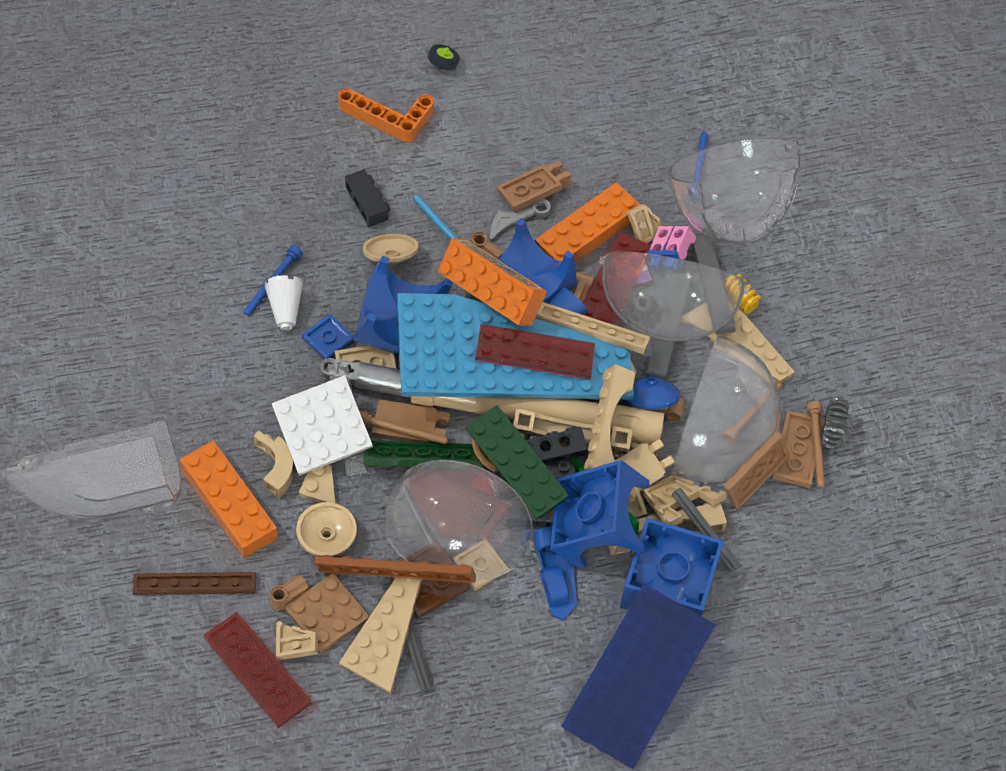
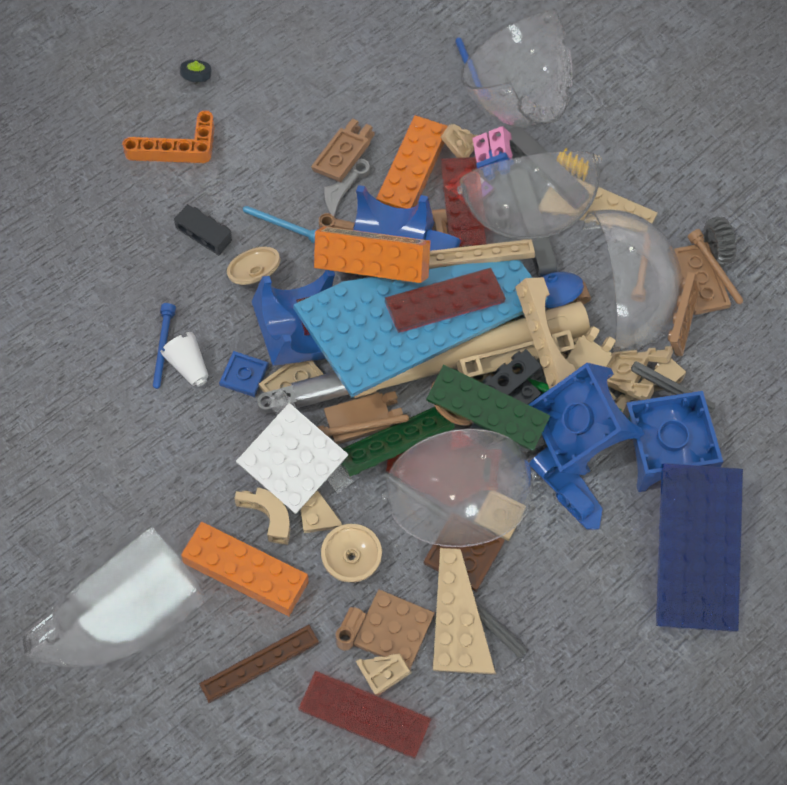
camera: 25 degrees left, 5 degrees up
dark orange plate [314,555,476,583] -> none

